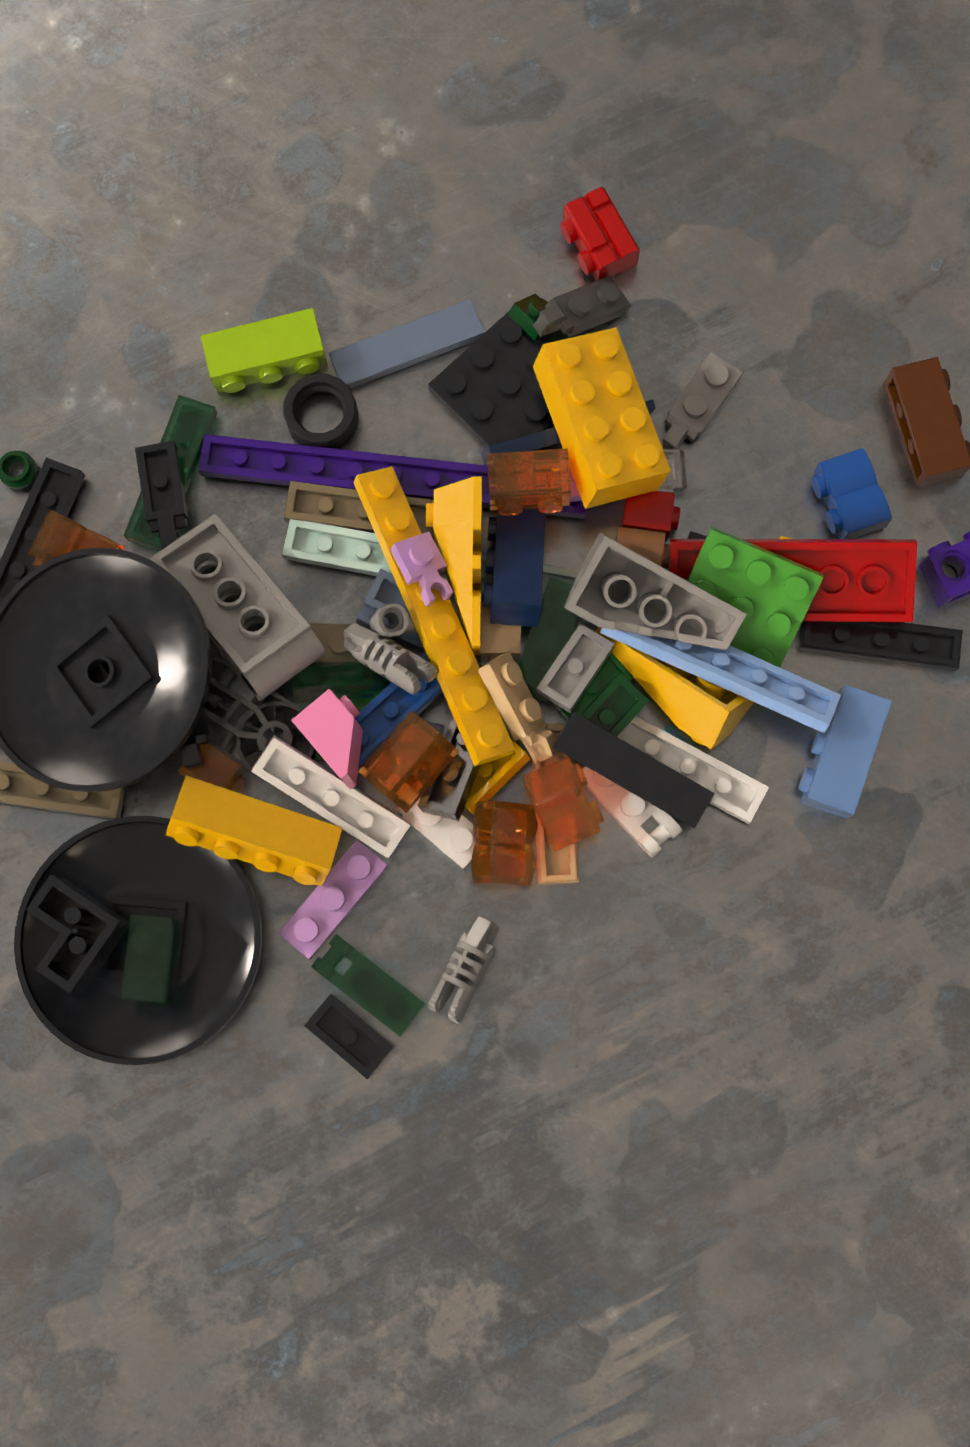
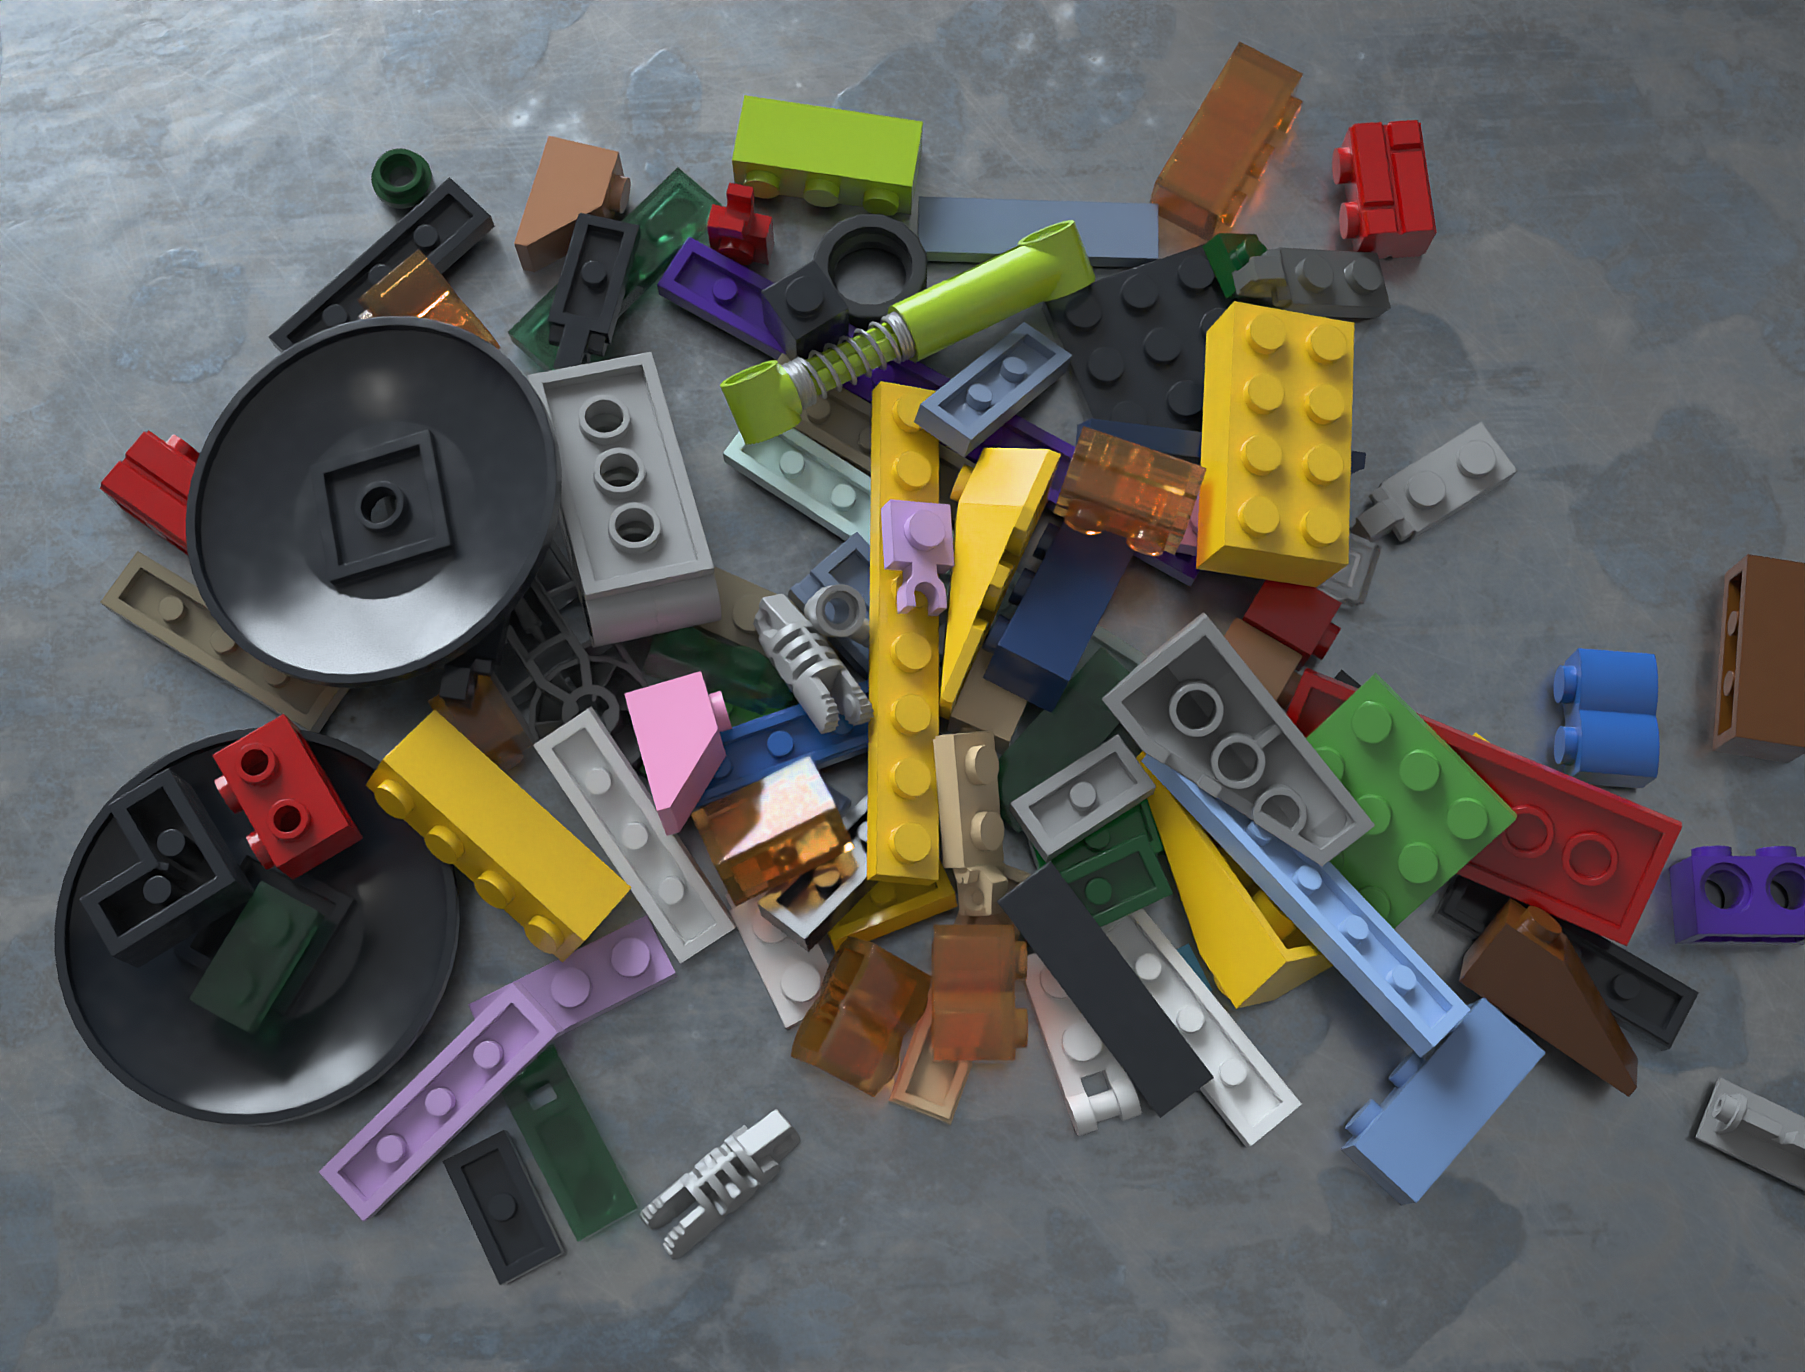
camera: 15 degrees right, 5 degrees down
none -> red brick [212,714,363,880]
none -> lavender plate [319,982,564,1222]
none -> nougat slope [514,135,631,273]
none -> red plate [707,182,775,265]
none -> lime piece [720,220,1096,445]
none -> black brick [761,260,849,361]
none -> sand blue plate [914,322,1073,457]
none -> clear orange brick [1150,41,1303,241]
none -> reddish brown slope [1459,898,1638,1097]

